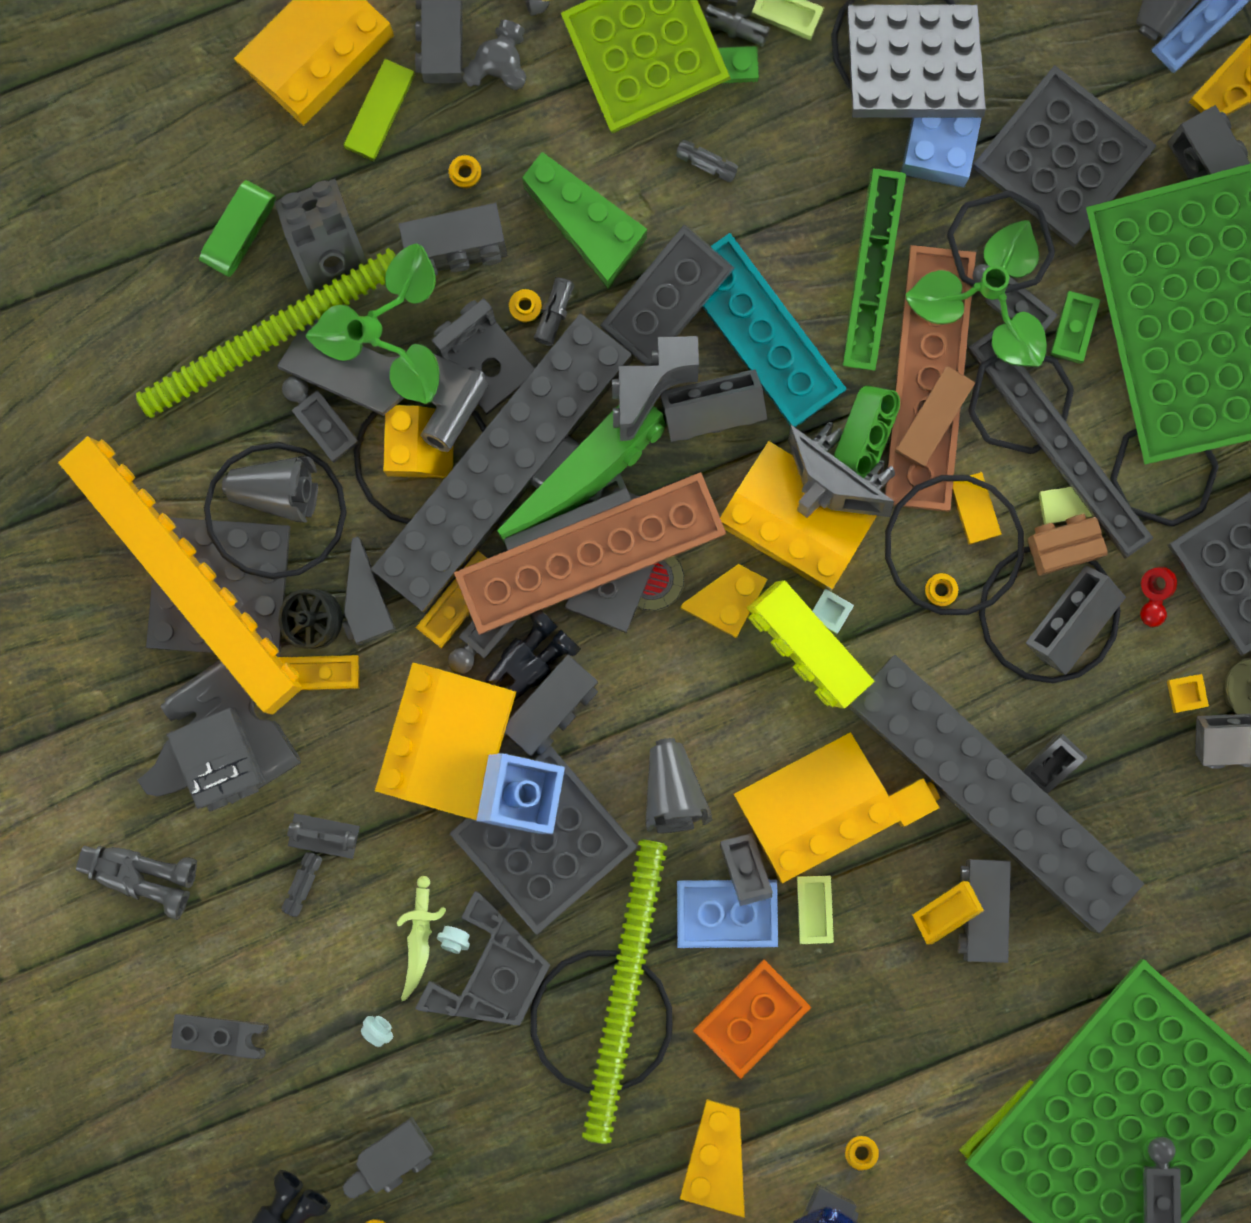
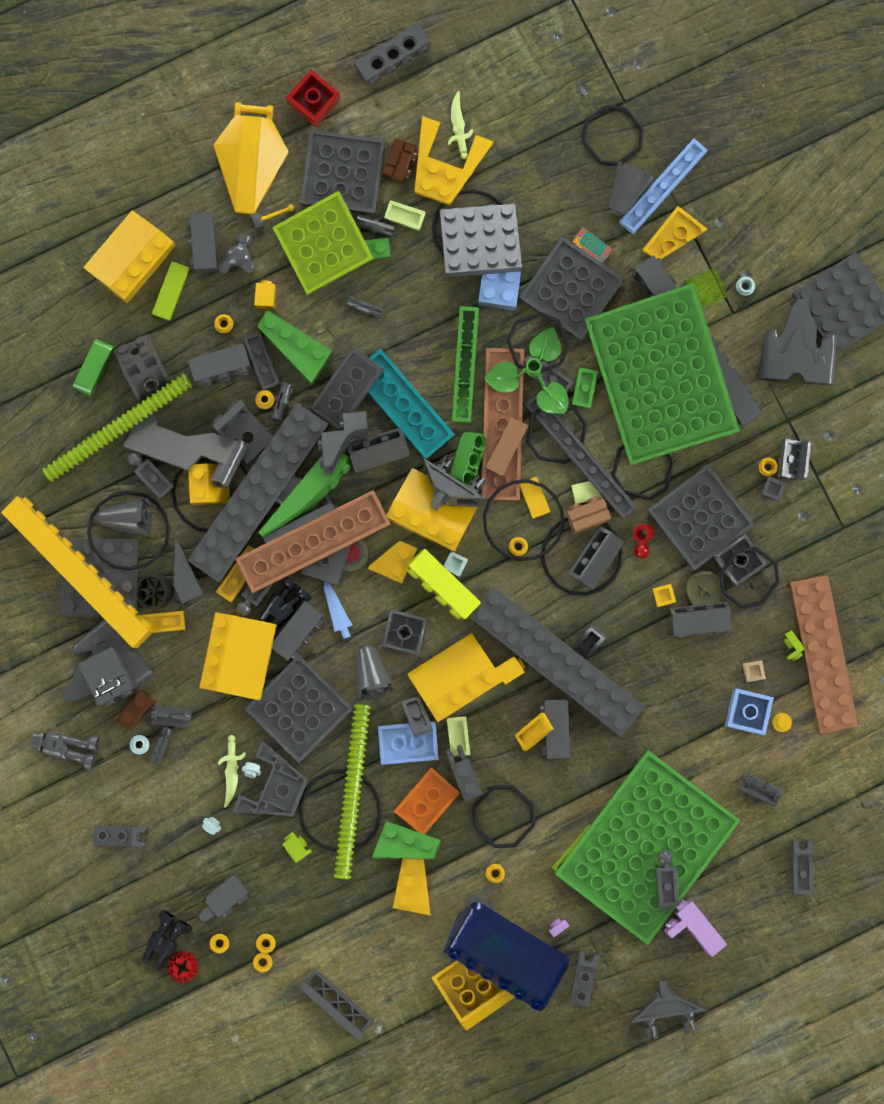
camera: 10 degrees left, 0 degrees up
bright green plant [305,244,440,404] -> none
light blue brick [476,754,565,834] -> none
none -> reddish brown brick [114,689,156,731]
none -> light aqua plate [130,735,149,754]
none -> dark grey tile [242,332,280,391]
none -> yellow brick [254,280,276,310]
none -> lime brick [282,832,312,863]
none -> light blue bar [323,582,353,639]
none -> bright green wing [372,821,441,860]
none -> dark grey brick [382,610,428,656]
none -> dark grey hinge [446,745,483,802]
none -> black piece [473,785,535,848]
none -> tile [572,227,613,264]

